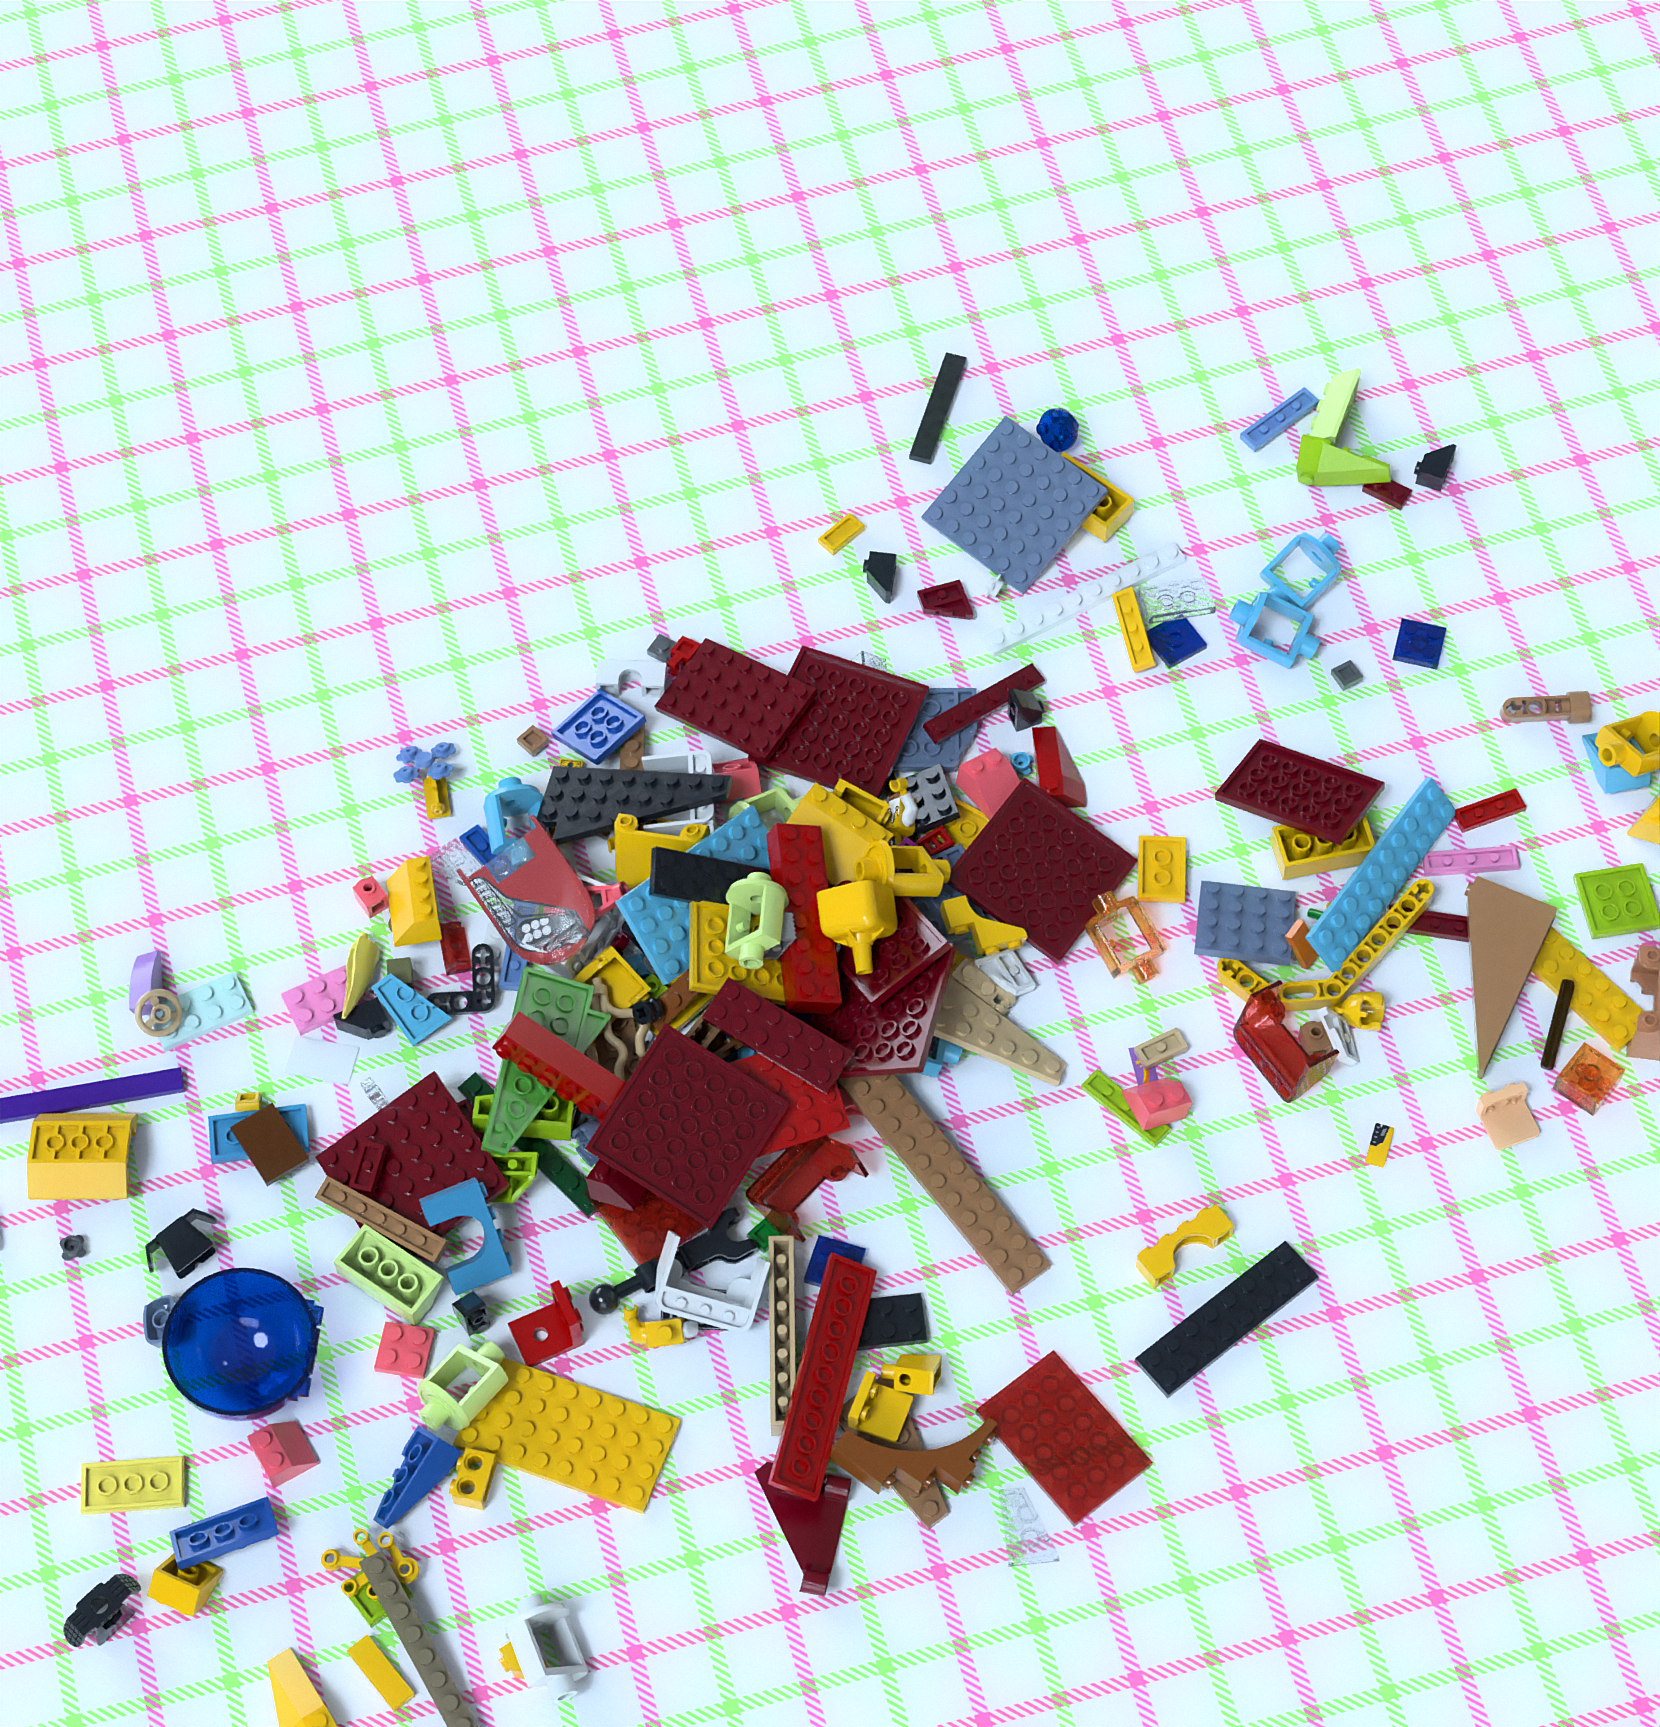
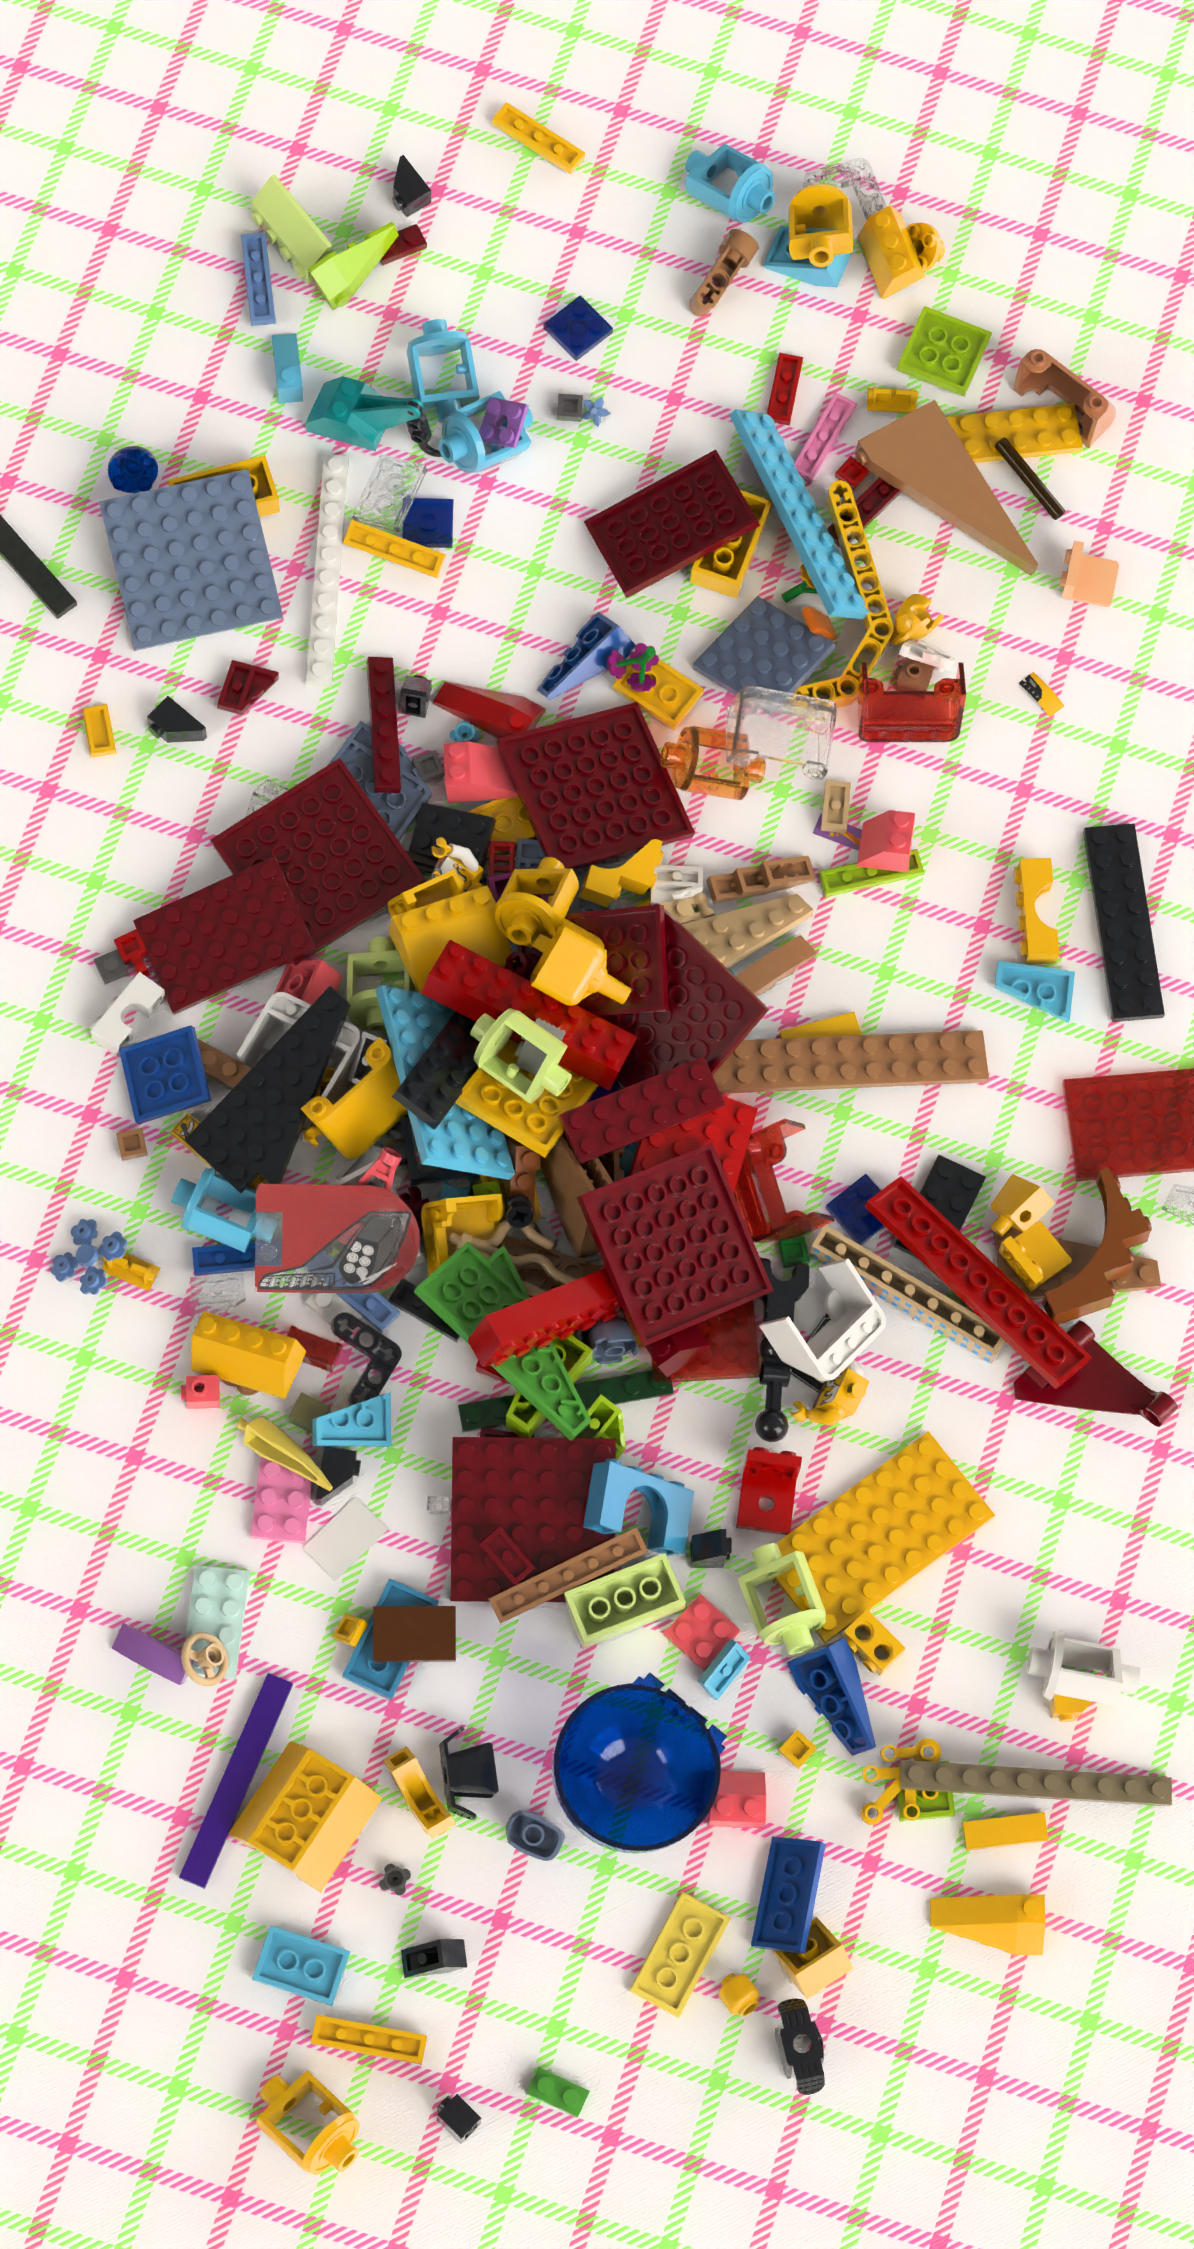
camera: 65 degrees left, 10 degrees up
white plate [985,574,1004,597] -> none
clear orange brick [1553,1042,1626,1116] -> none
none -> medium azure slope [272,333,303,404]
none -> teal slope [305,376,442,457]
none -> yellow arch [383,1746,456,1838]
none -> black slope [401,1939,467,1978]
none -> flat silver plate [412,750,445,783]
none -> medium lavender piece [479,397,529,449]
none -> yellow plate [492,102,585,174]
none -> blue wedge [537,612,636,700]
none -> medium blue plant [582,397,611,427]
none -> magenta plant [607,643,659,692]
none -> medium azure piece [685,143,775,223]
none -> medium azure plate [697,1639,751,1700]
none -> medium nougat slope [706,856,816,903]
none -> yellow head [718,1973,760,2017]
none -> clear windscreen [726,686,837,780]
none -> medium nougat slope [736,935,818,997]
none -> yellow plate [778,1730,817,1770]
none -> yellow tile [779,1012,862,1038]
none -> red tile [834,456,870,491]
none -> yellow hinge [867,387,918,413]
none -> medium azure wing [994,961,1075,1023]

